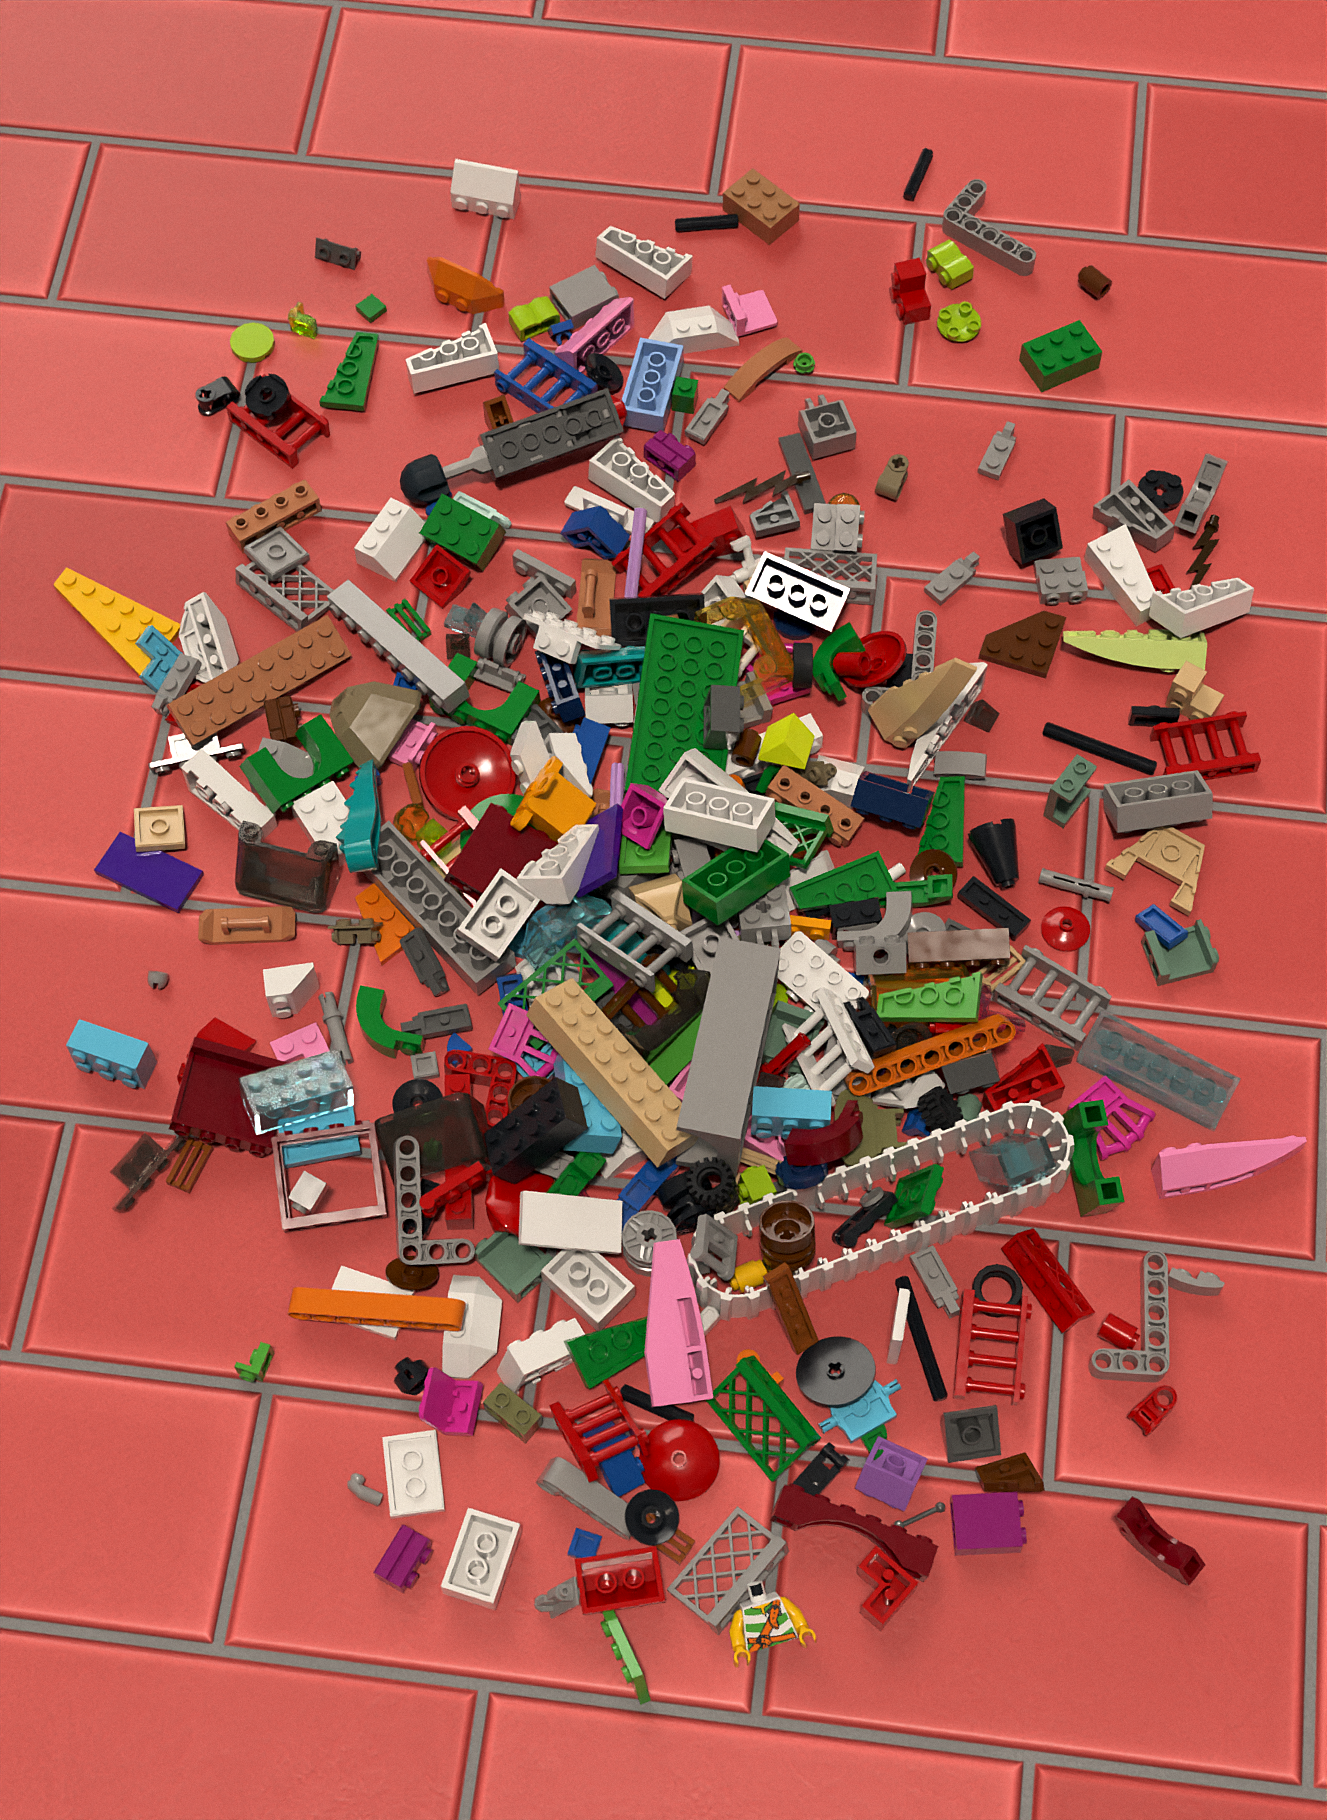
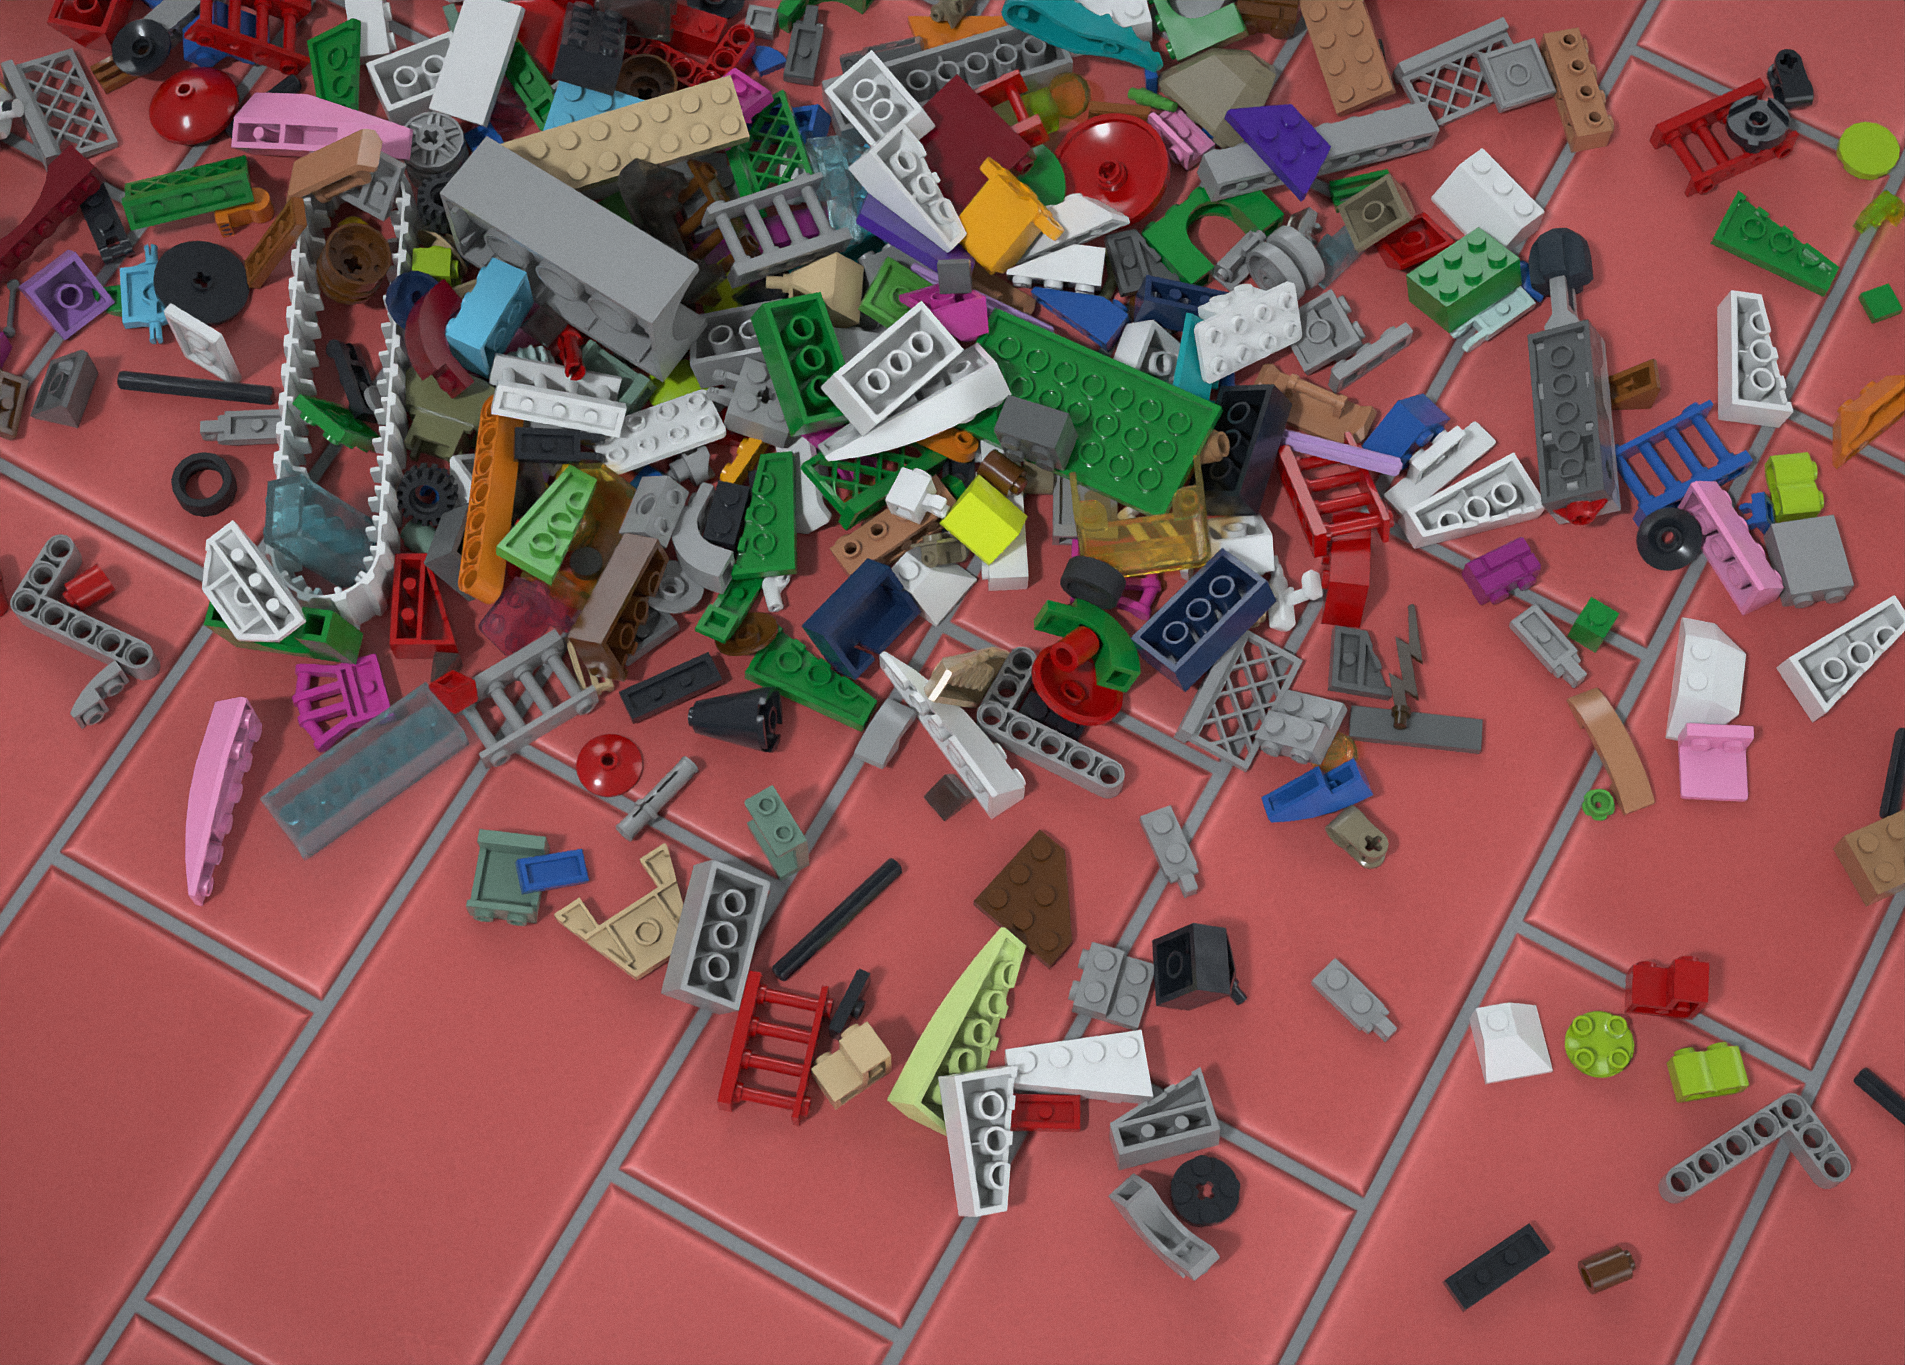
camera: 110 degrees right, 5 degrees up
light blue brick [622,337,684,432] -> none
light grey hinge [798,394,857,459] -> none
red fence [953,1289,1032,1406] -> none
red fence [1001,1228,1095,1333] -> none
green brick [1019,320,1102,393] -> none
dark brown piece [1186,515,1220,590] -> none
none -> white wedge [202,520,306,642]
none -> nougat piece [286,129,383,204]
none -> red slope [428,670,478,714]
none -> white brick [885,467,950,524]
none -> dark grey tile [937,259,973,294]
none -> bright green animal [1128,87,1178,112]
none -> dark purple wing [1224,104,1331,201]
none -> blue slope [1261,758,1373,823]
none -> dark tan slope [1337,173,1416,253]
none -> black plate [1442,1223,1550,1312]
none -> white slope [1469,1002,1553,1084]

